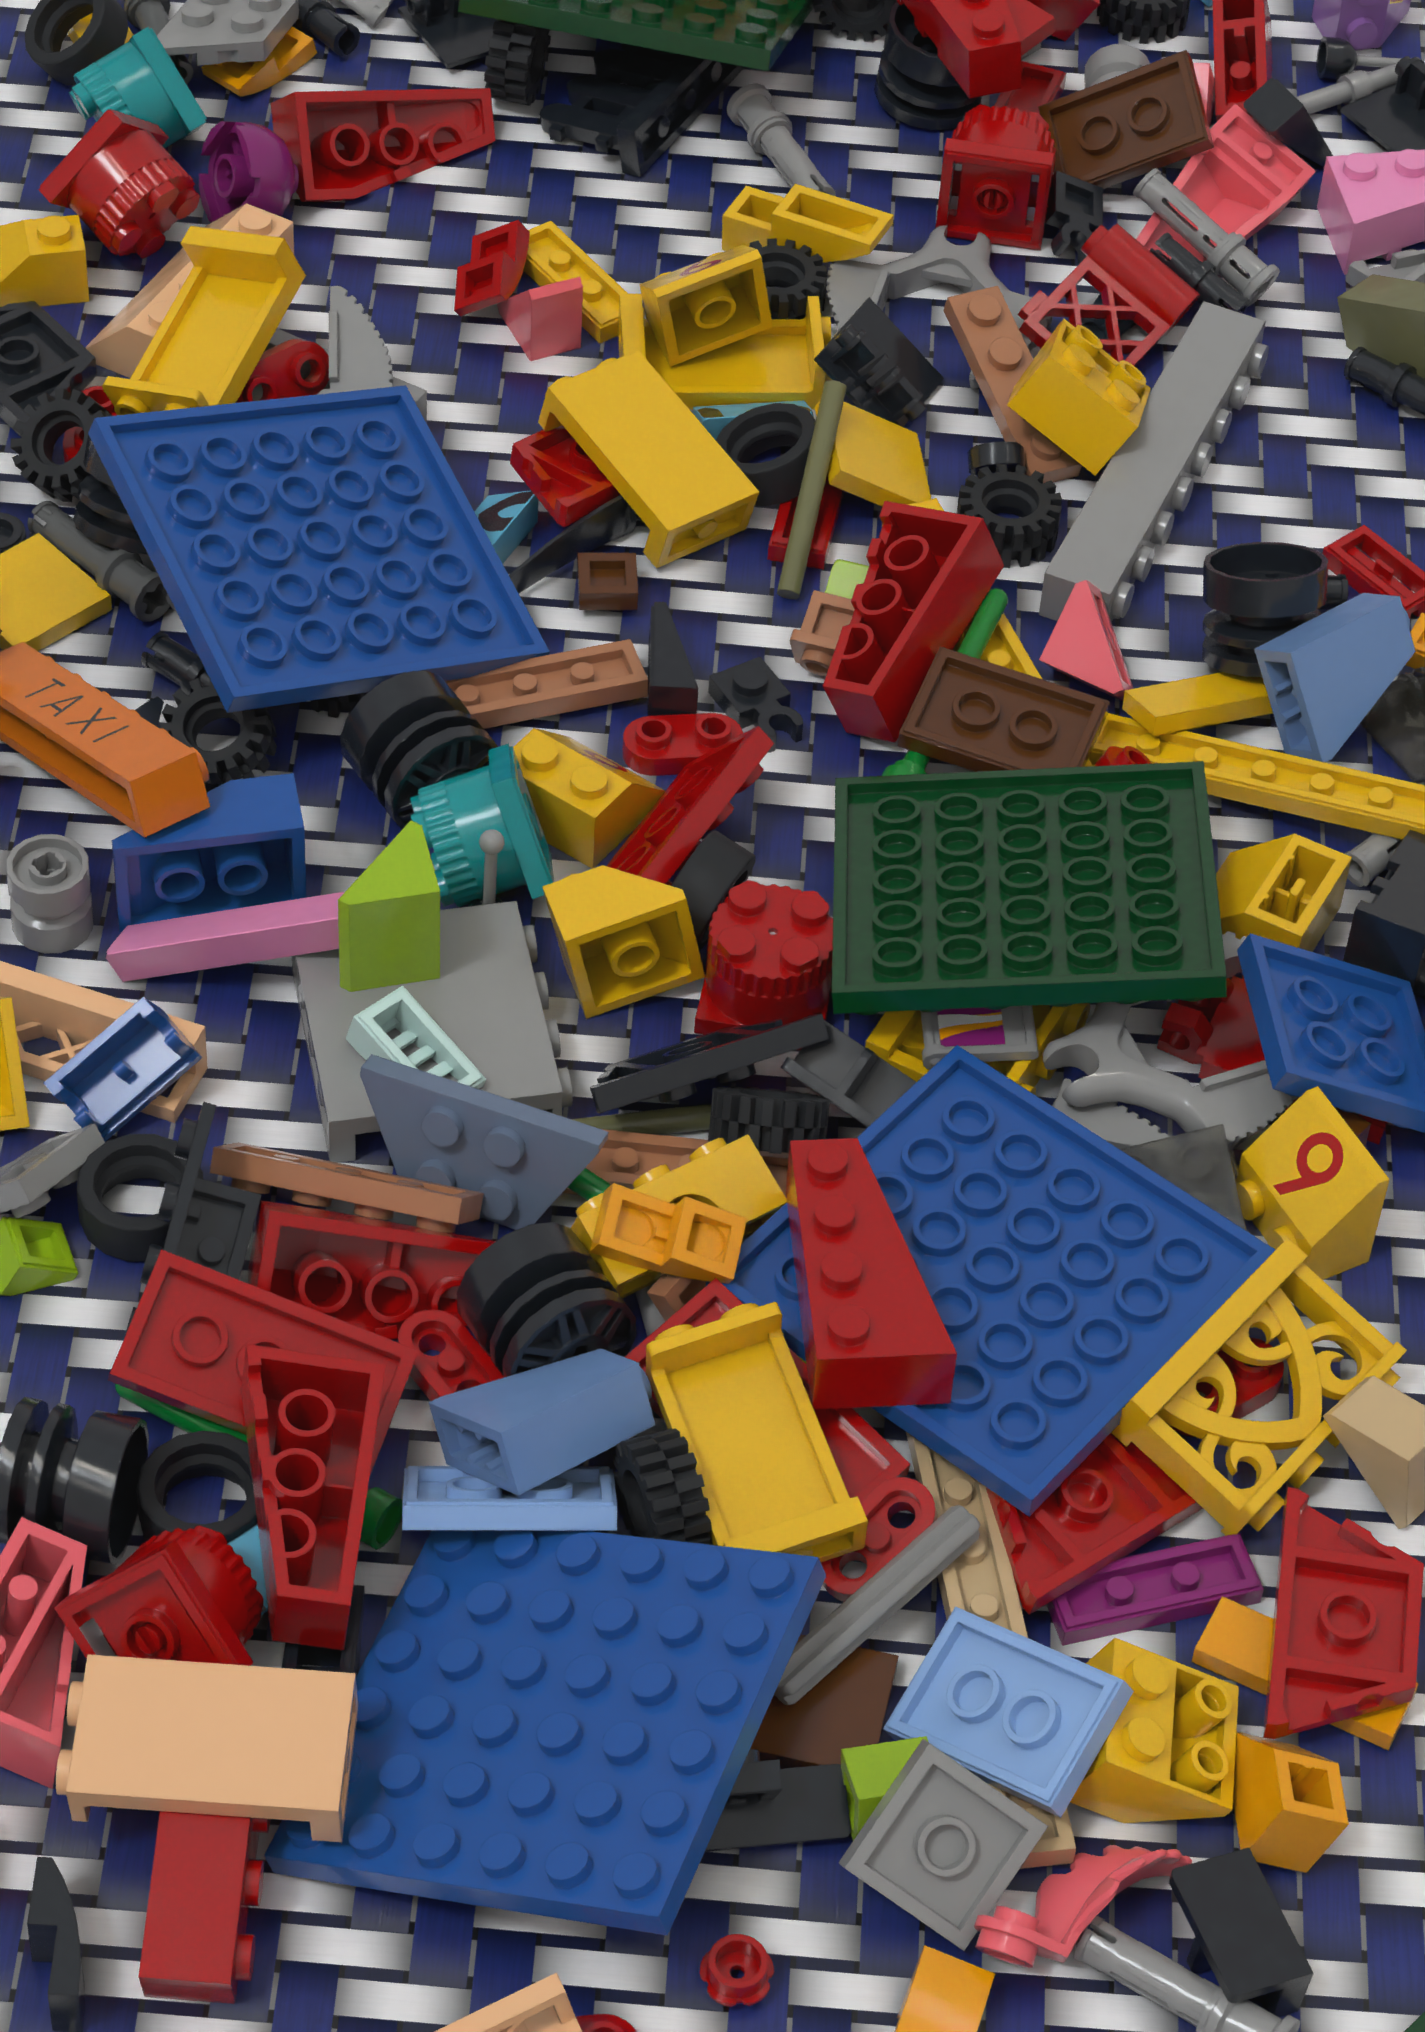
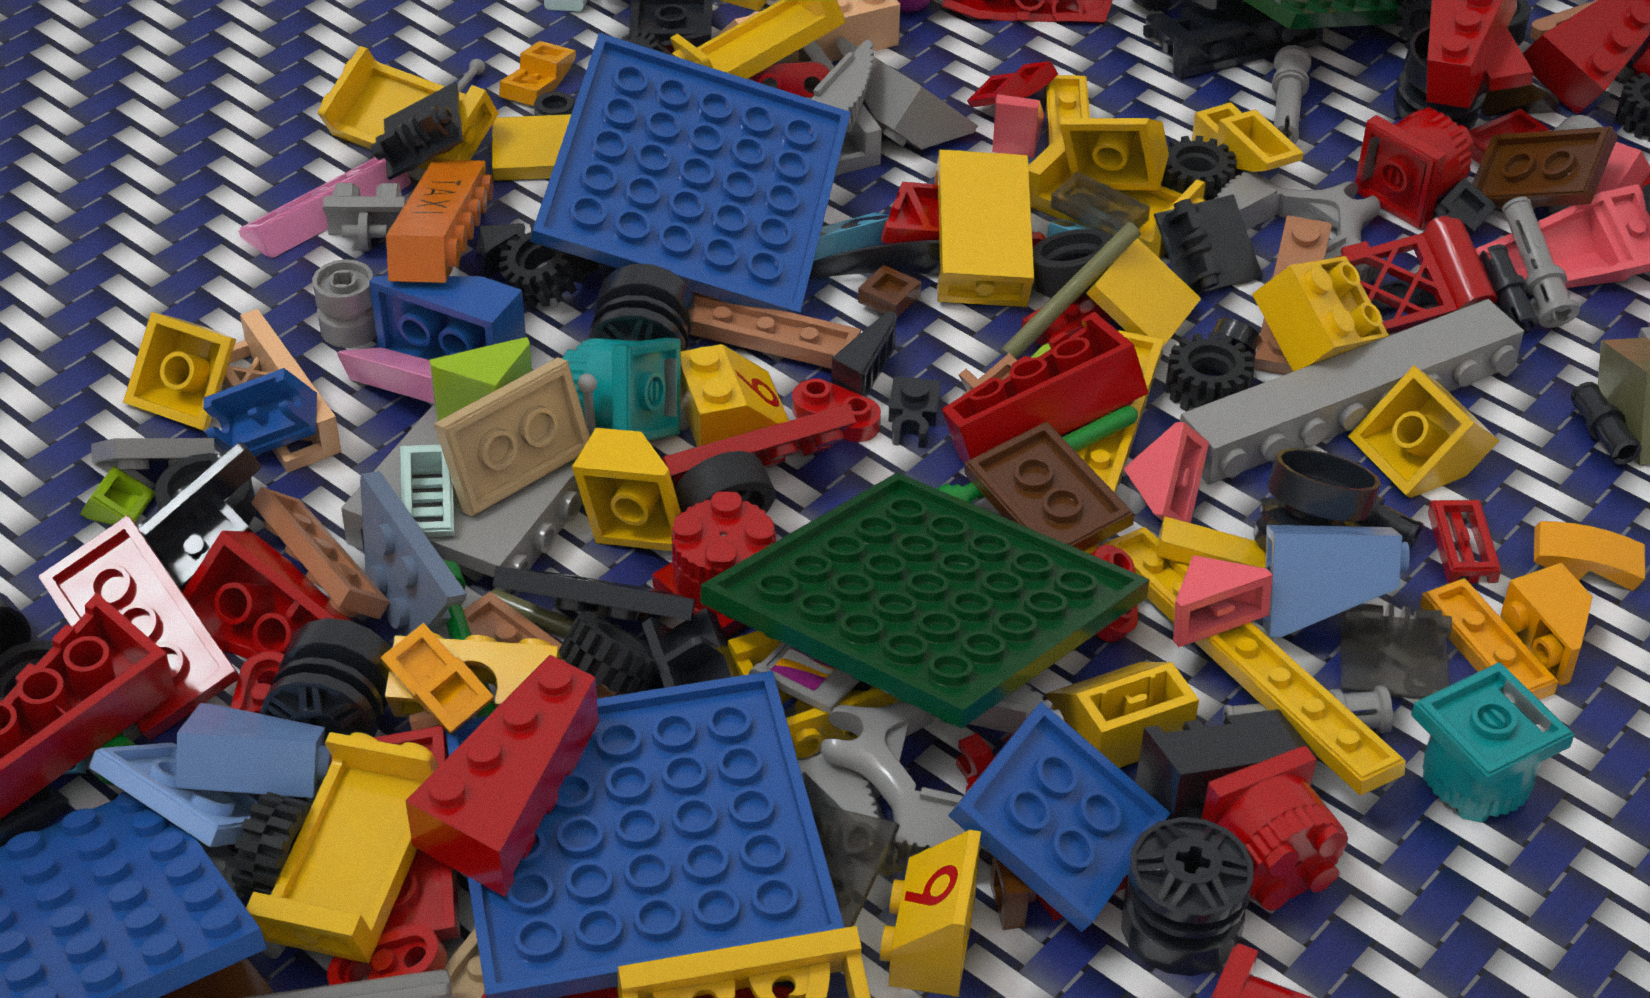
camera: 40 degrees right, 5 degrees down
none -> tan tile [434,357,590,517]
none -> light grey wedge [836,36,978,149]
none -> clear smoke plate [1051,171,1150,237]
none -> coral slope [1173,555,1273,647]
none -> yellow slope [1348,365,1499,498]

